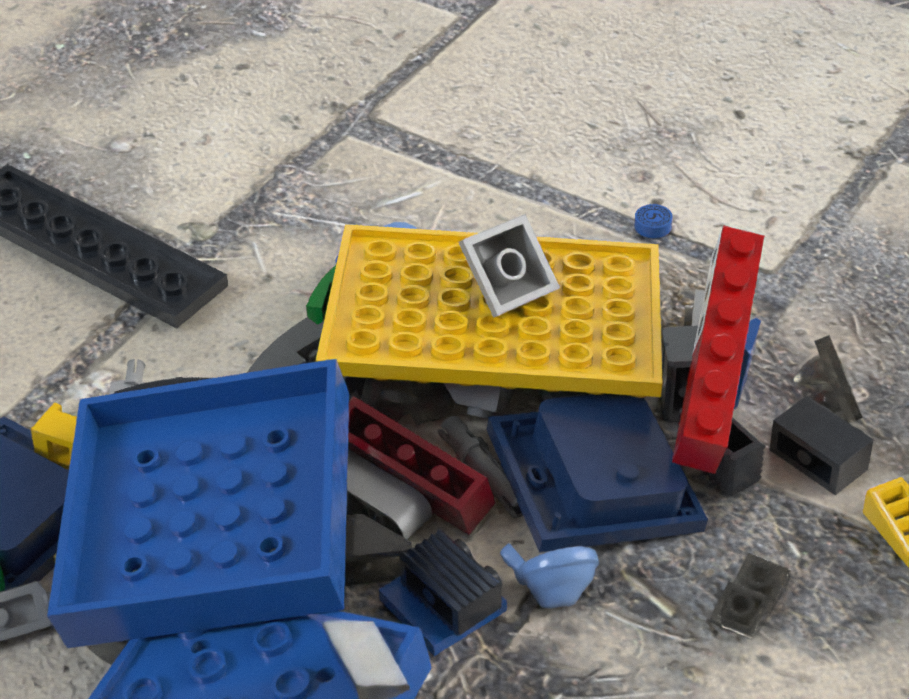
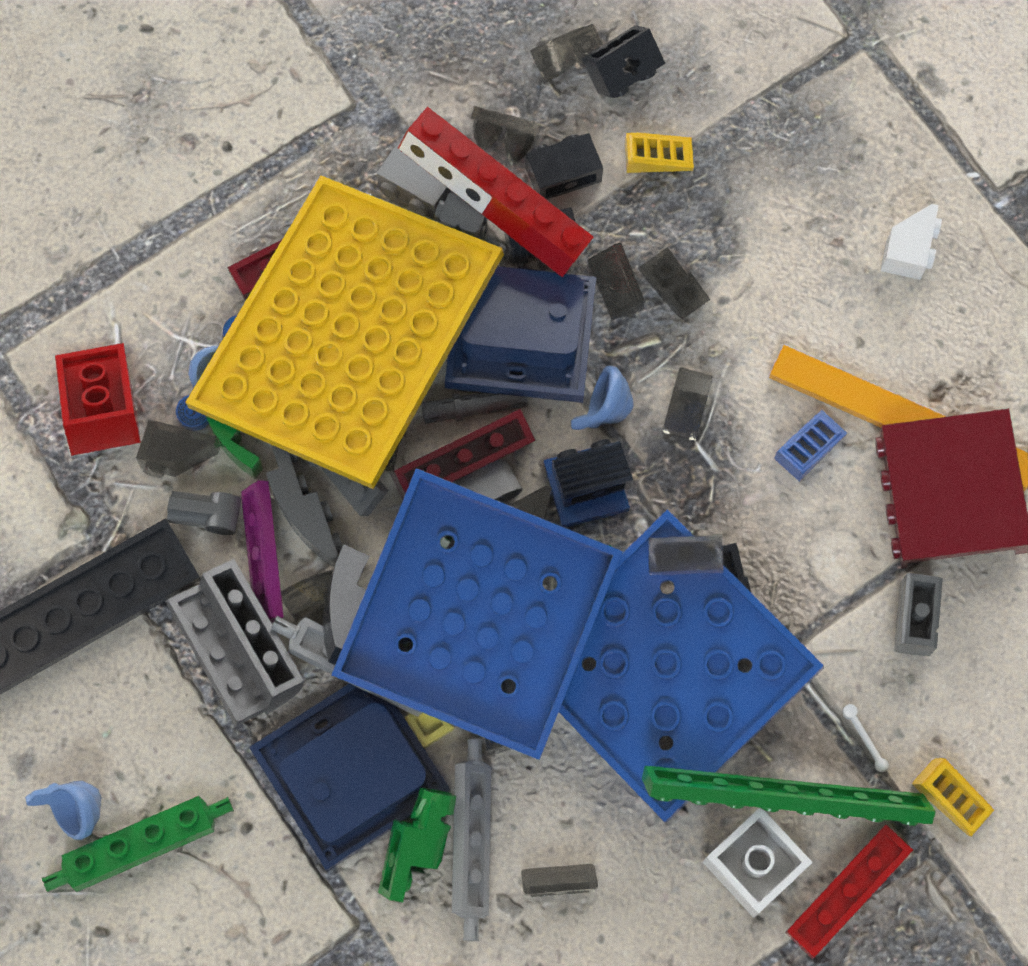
camera: 70 degrees left, 30 degrees up
yellow brick [31,403,77,470] -> none
light grey slope [458,214,560,318] -> none
blue tile [634,204,673,238] -> none
none -> red slope [55,343,141,456]
none -> clear smoke slope [136,419,220,478]
none -> dark grey piece [167,491,241,535]
none -> flat silver brick [167,559,304,727]
none -> magenta tile [241,480,284,624]
none -> clear smoke slope [588,242,645,321]
none -> clear smoke slope [662,367,713,441]

